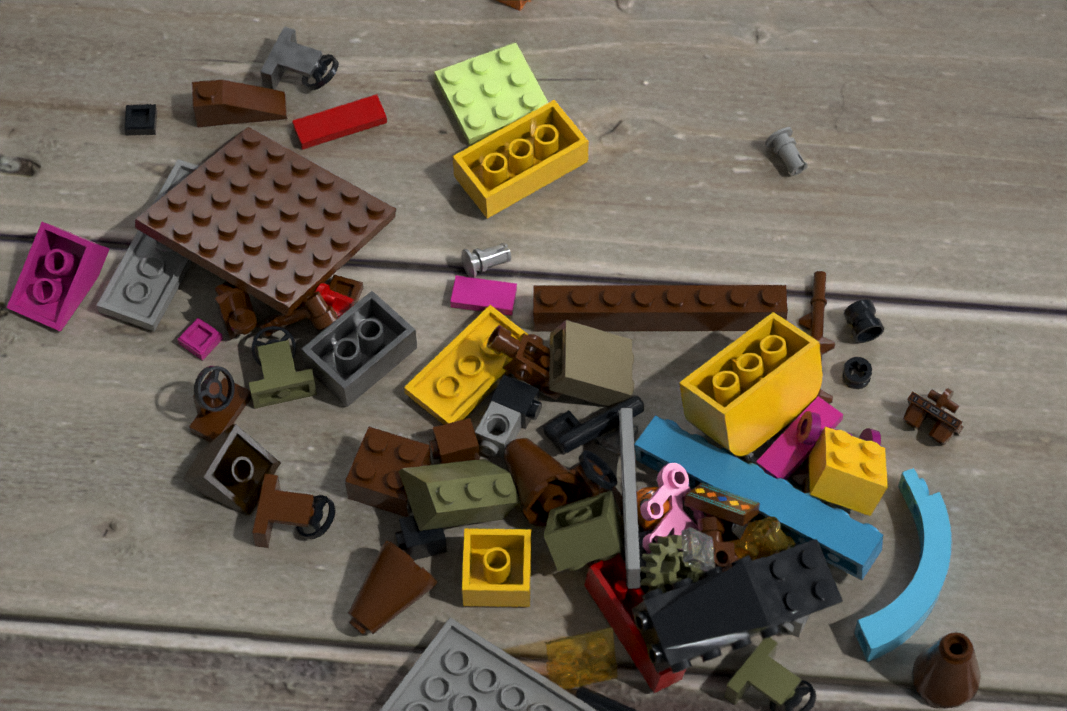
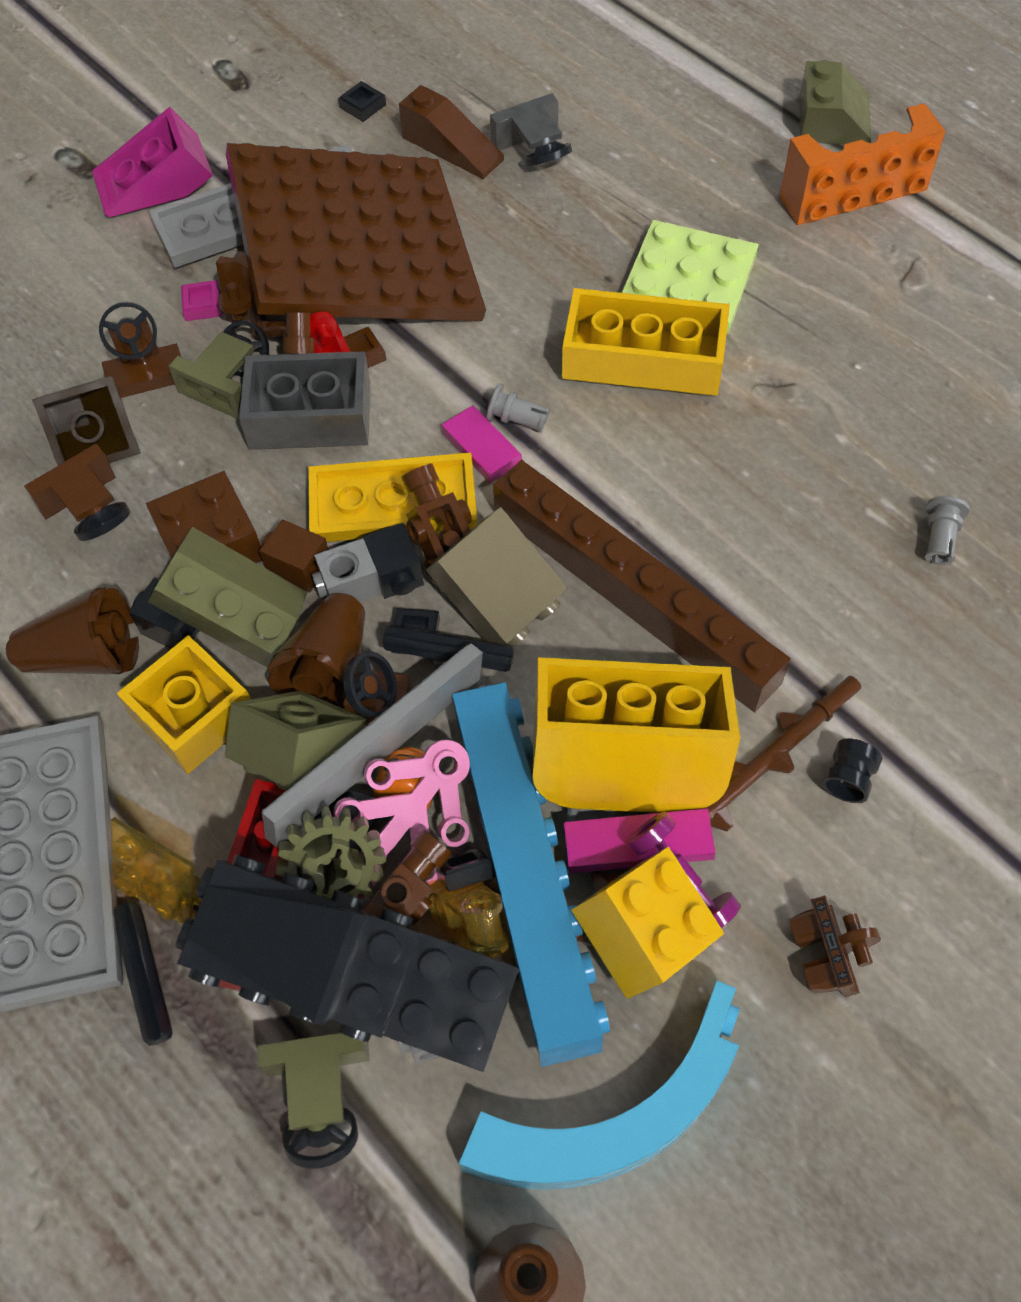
camera: 45 degrees right, 0 degrees up
red tile [292,94,387,150] -> none
clear tile [681,527,715,571] -> none
reddish brown tile [684,482,760,526] -> none
black bush [842,357,872,389] -> none

